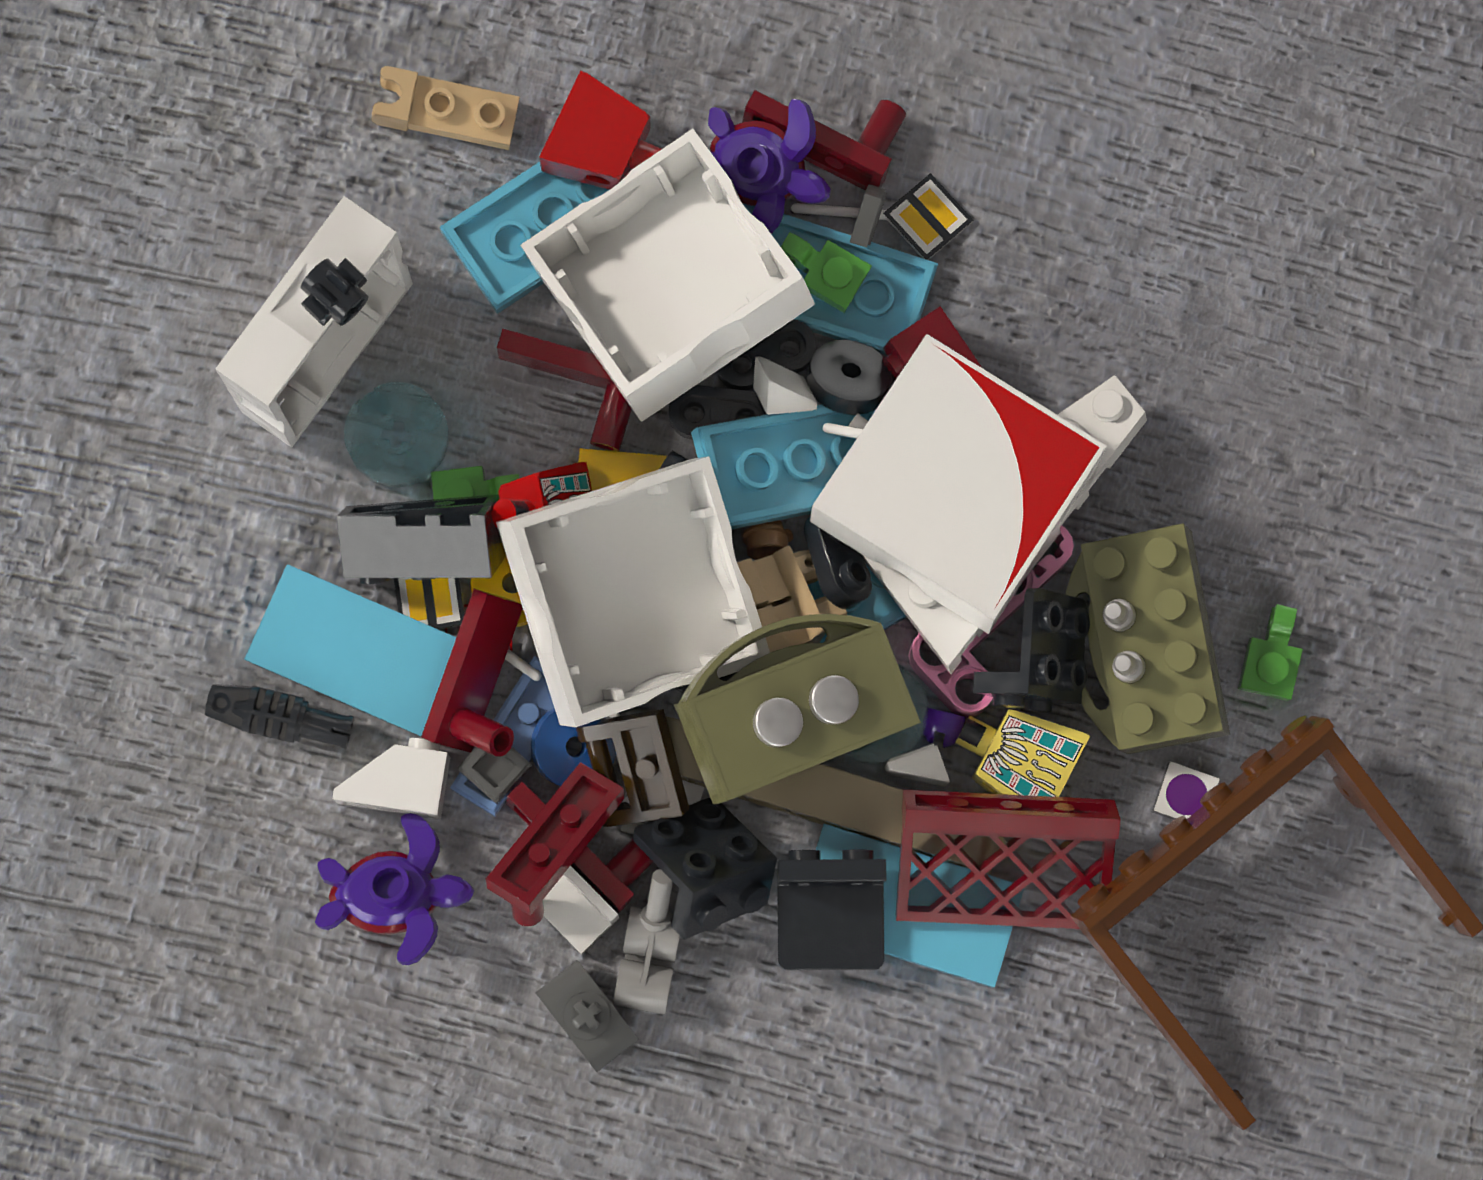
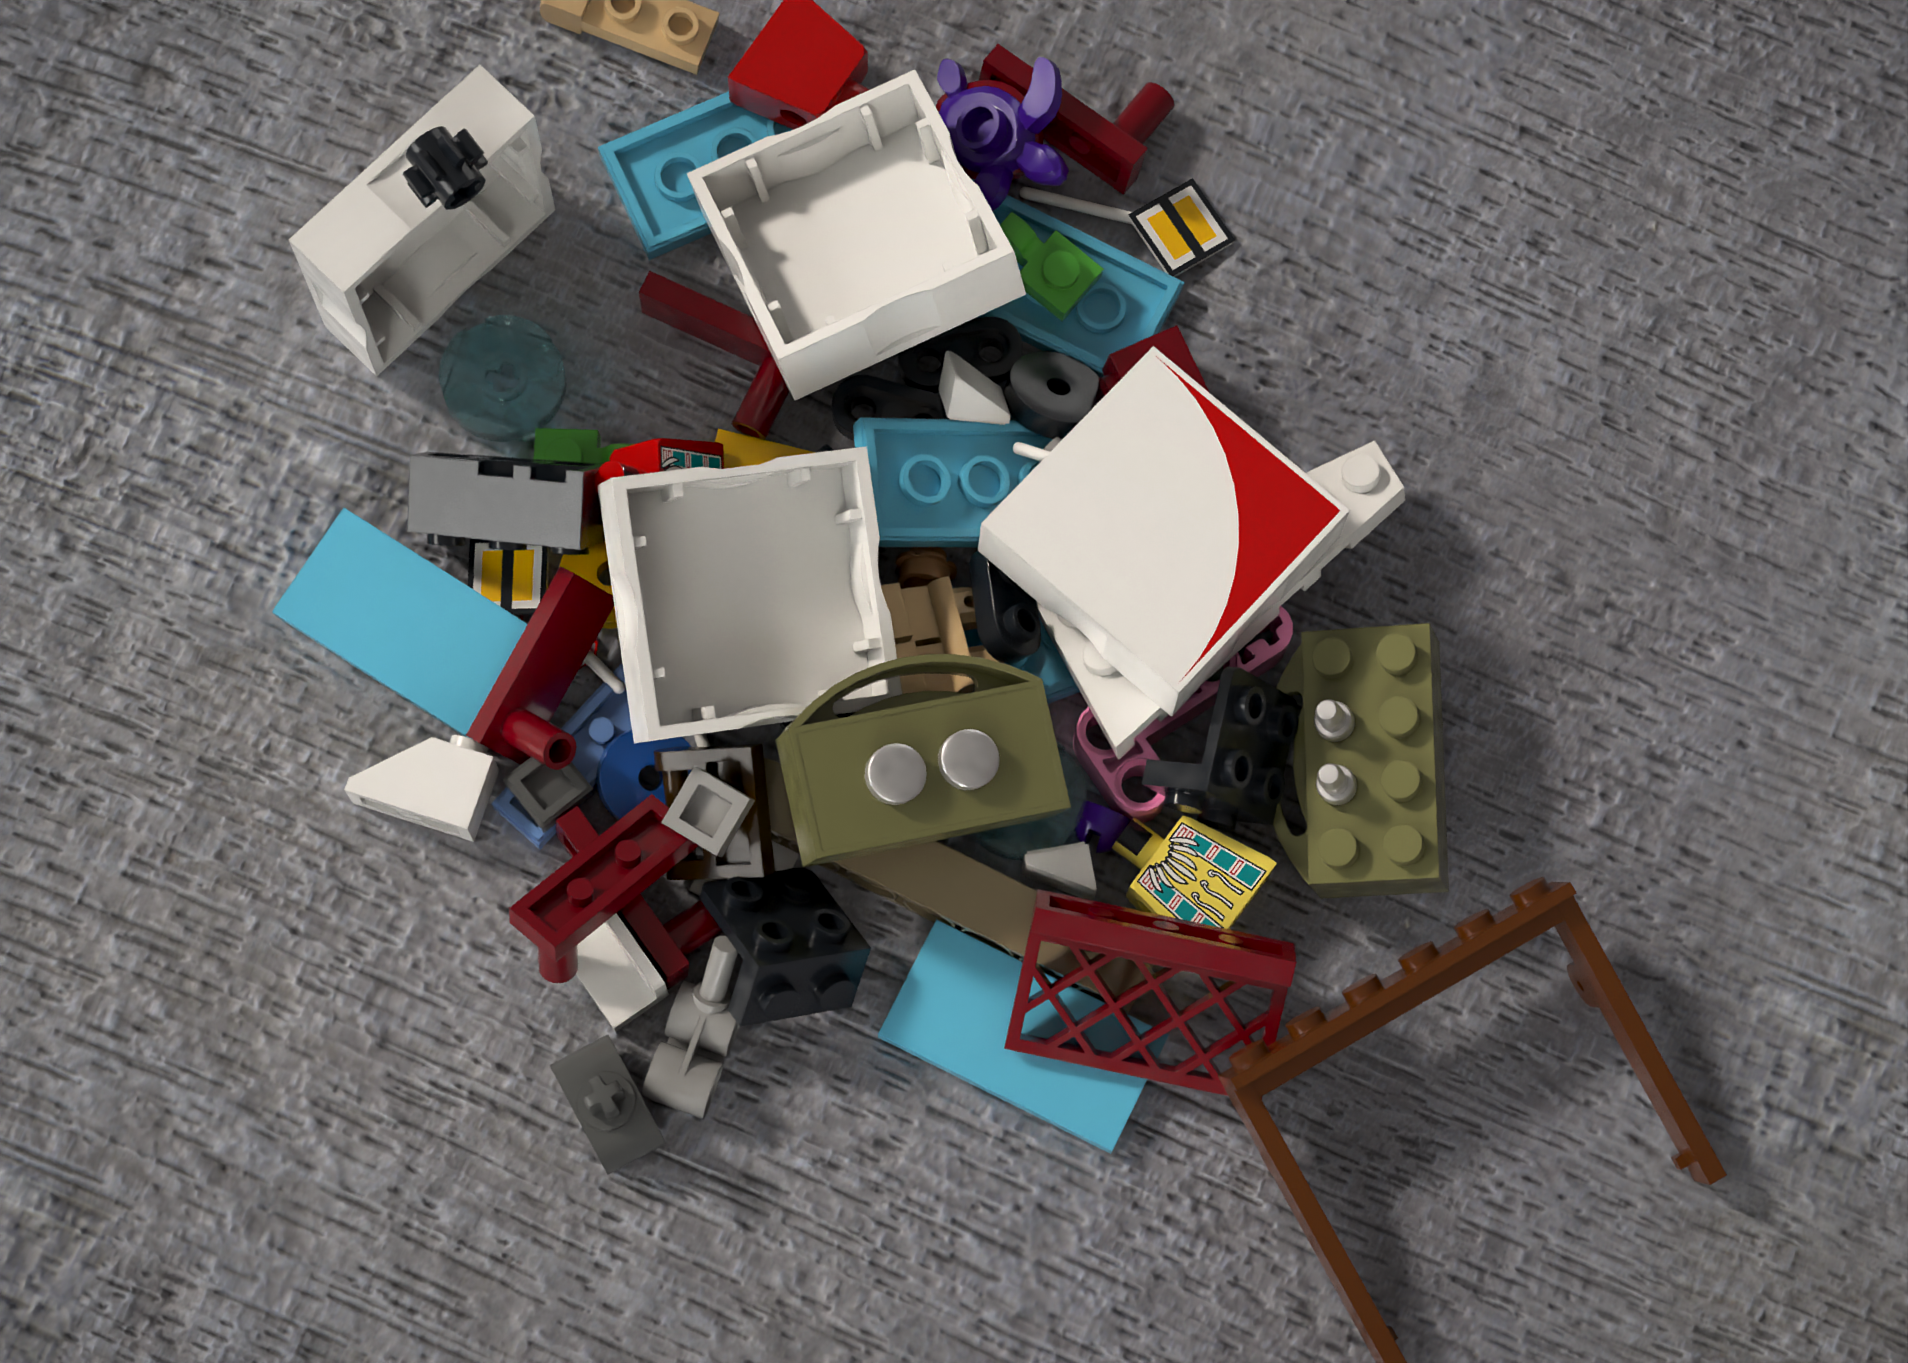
camera: 10 degrees right, 5 degrees down
black hinge [205,684,354,749] -> none
dark purple animal [315,813,474,965] -> none
black bracket [777,849,887,971] -> none
dark grey tile [850,184,887,248] -> none
tile [1152,761,1220,820] -> none
bright green plate [1238,604,1303,701] -> none
none -> light grey plate [661,766,755,857]

